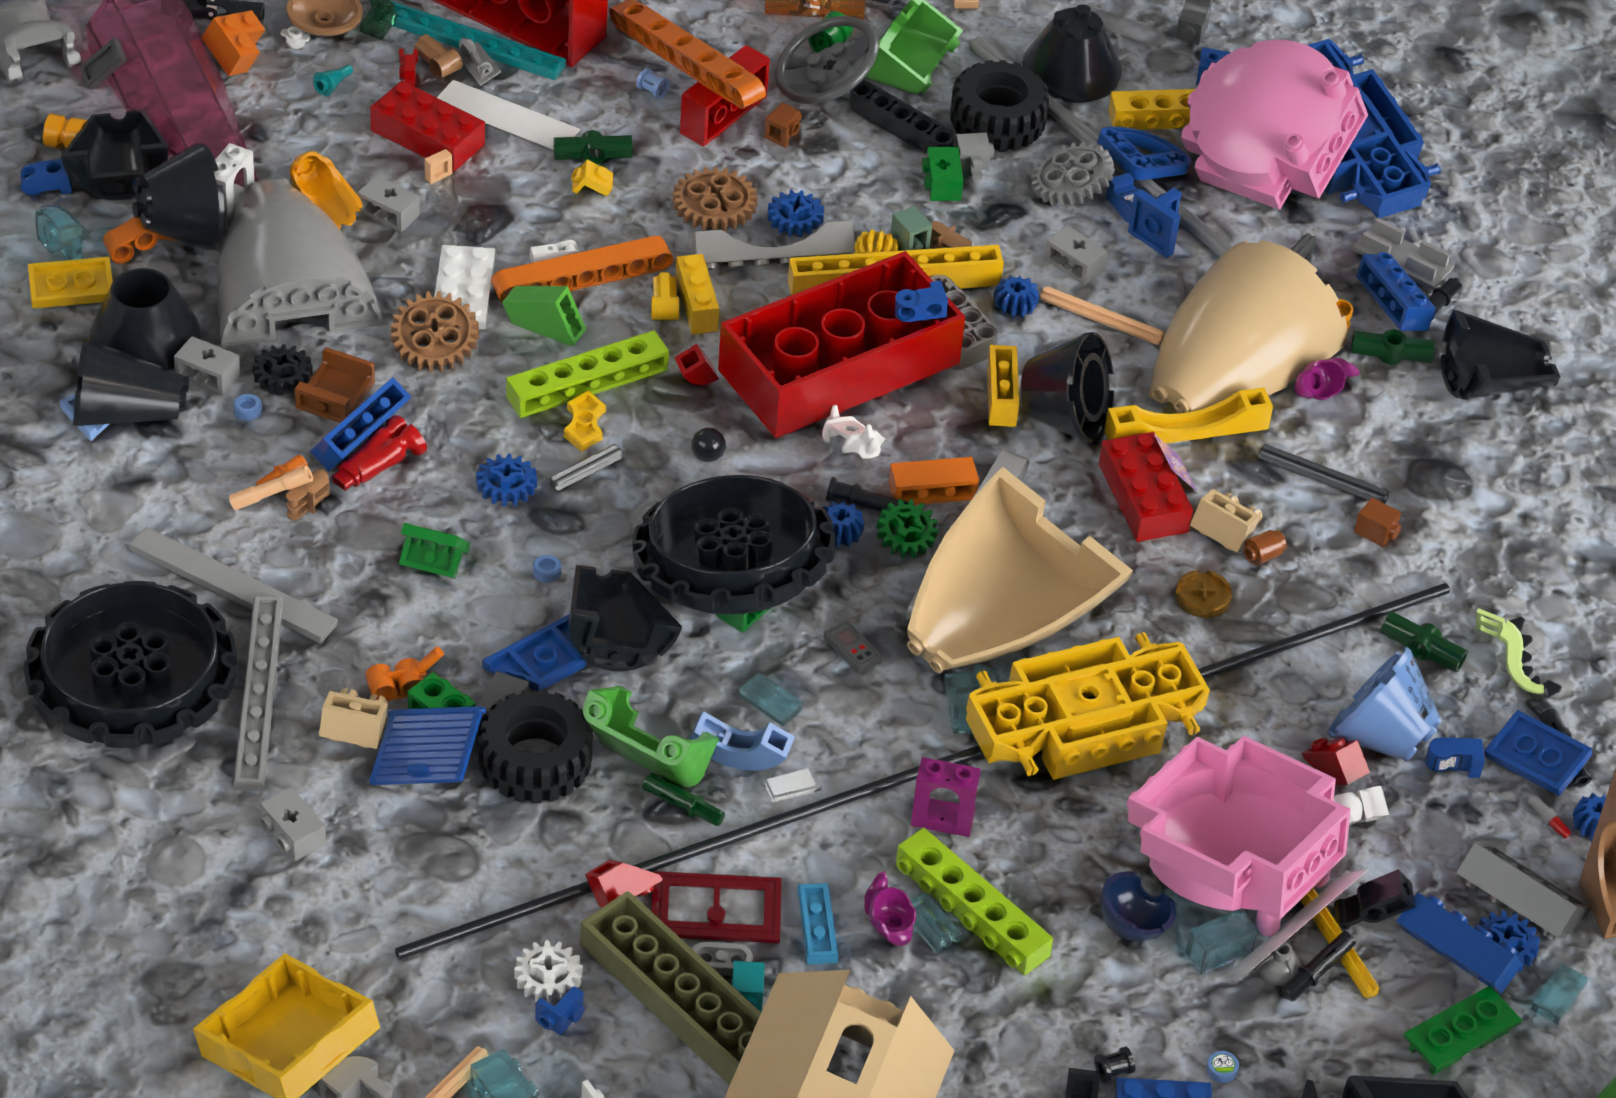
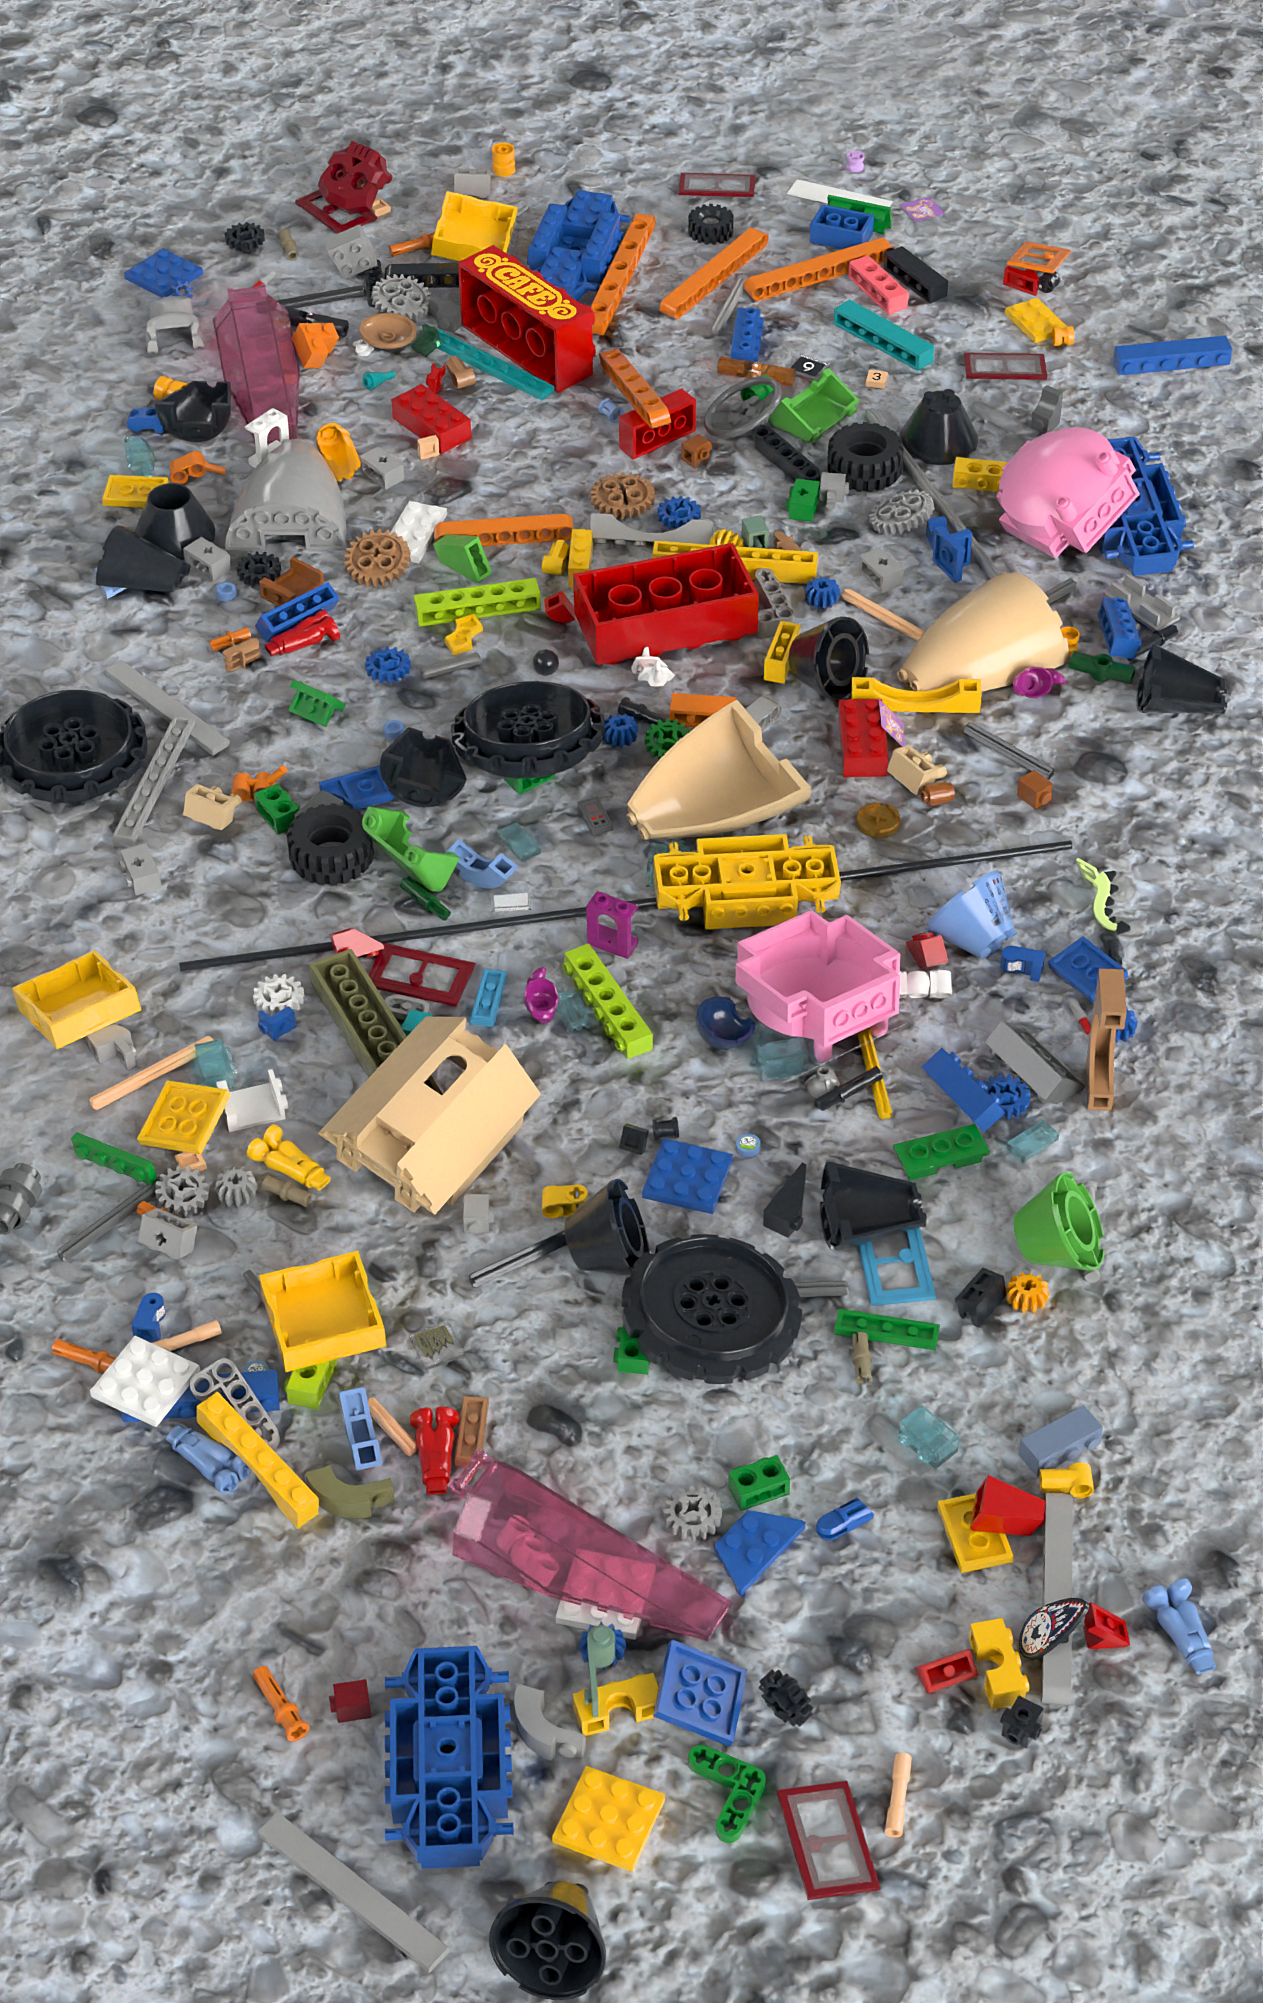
camera: 20 degrees right, 0 degrees up
dark grey tile [79,38,128,89] -> none
black cone [132,143,225,250] -> none
light nougat piece [229,466,313,510] -> none
blue piece [369,706,486,785] -> none
white sticker [437,80,581,150] -> none
light grey hinge [459,38,501,86] -> none
white bar [530,240,579,263] -> none
dark green piece [553,130,633,164] -> none
yellow bracket [571,160,613,196] -> none
blue leg [895,280,948,322] -> none
blue beam [1097,127,1191,180] -> none
black piece [1334,869,1415,931] -> none
dark green piece [1380,612,1469,672] -> none

